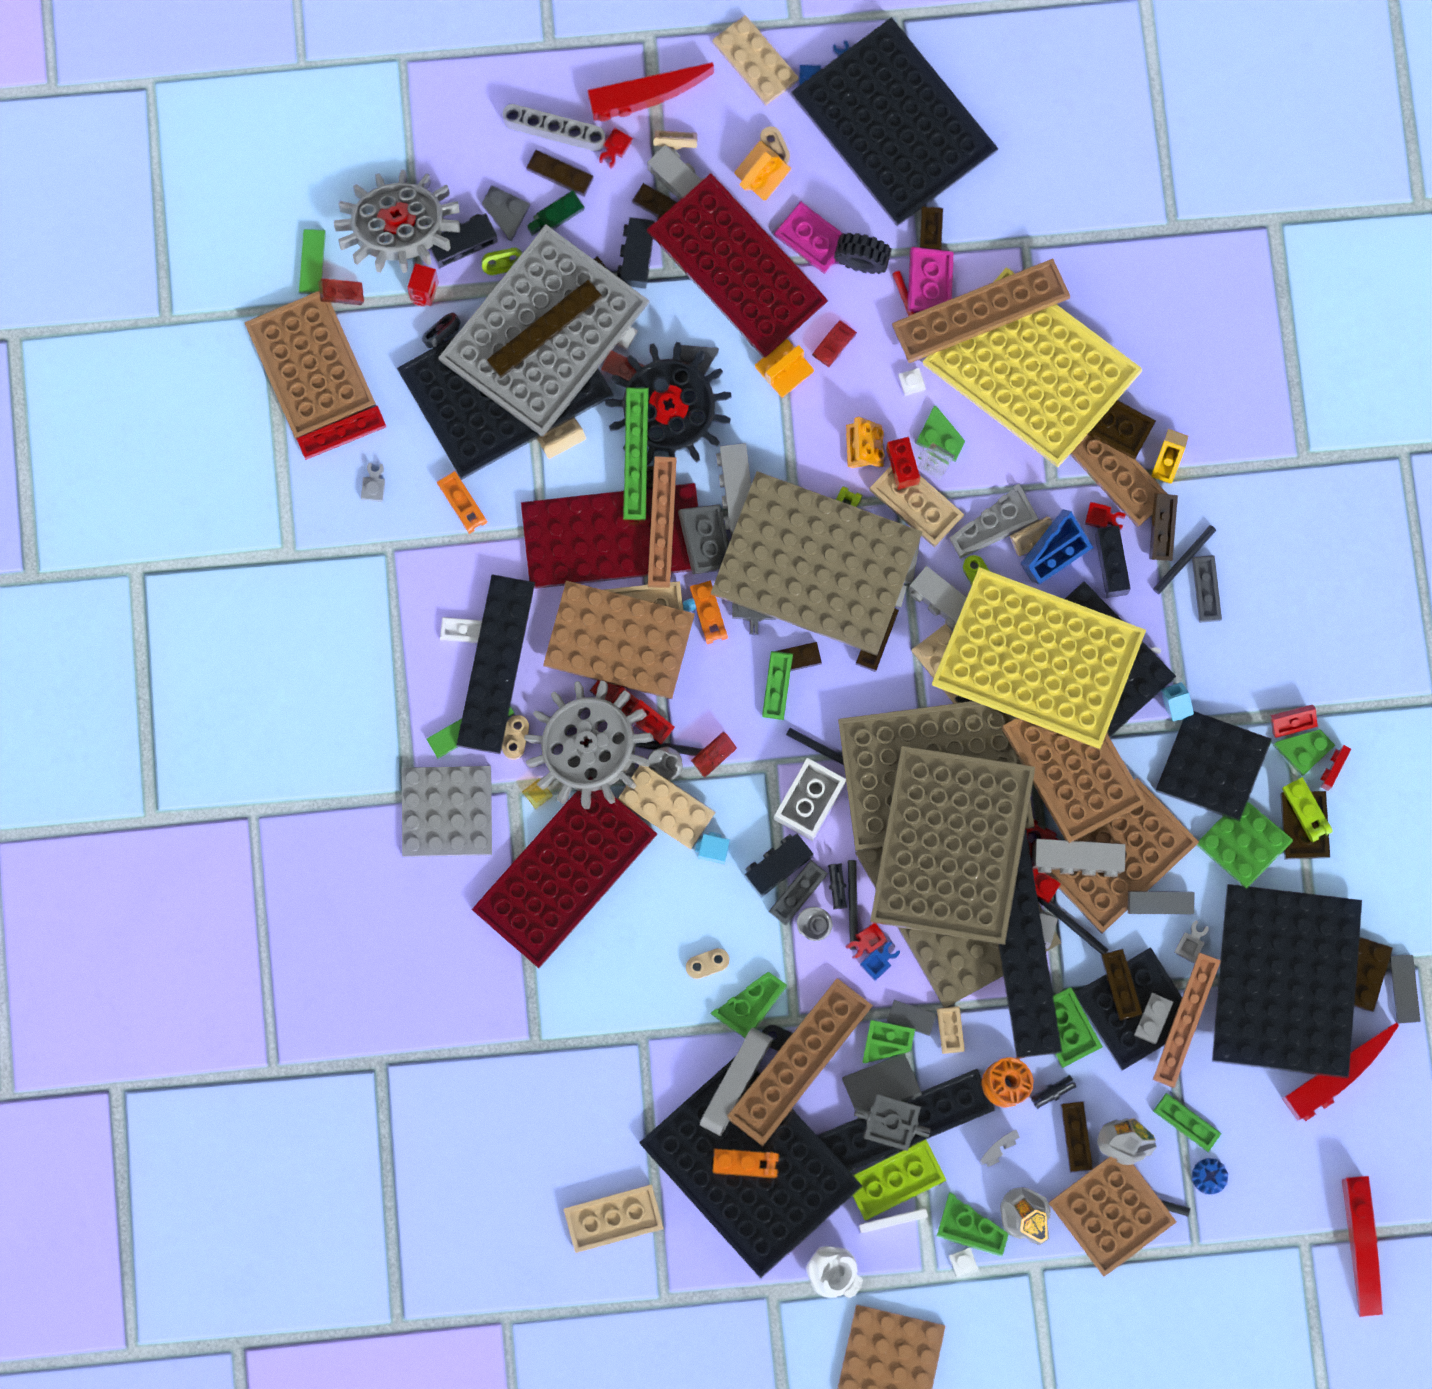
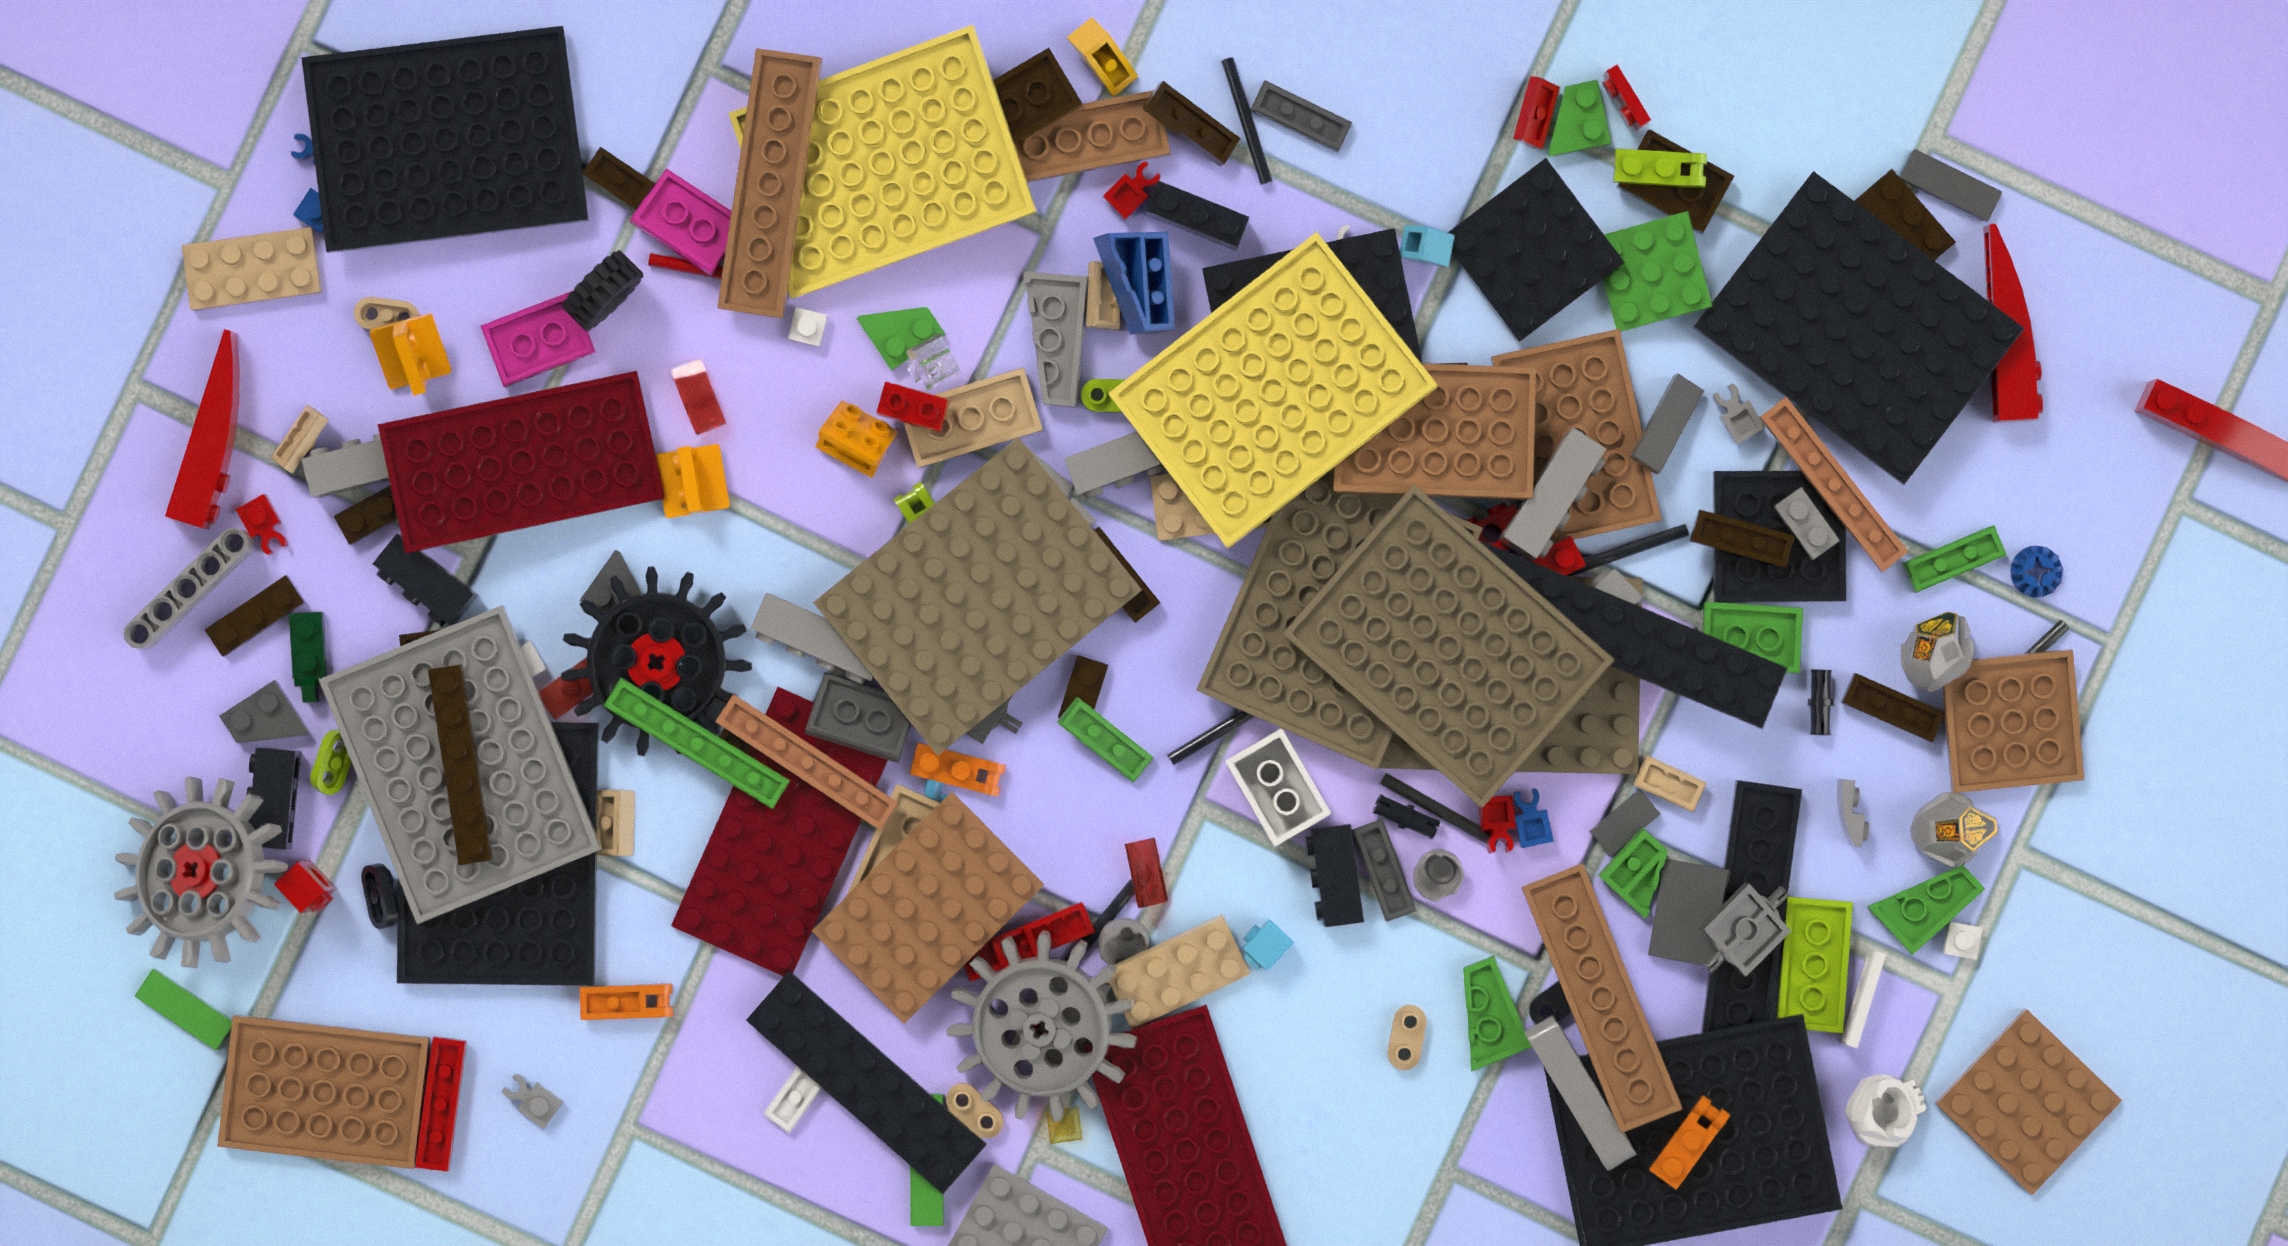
camera: 60 degrees left, 10 degrees up
clear red plate [318,278,364,305] -> none
orange wheel [982,1057,1034,1108] -> none

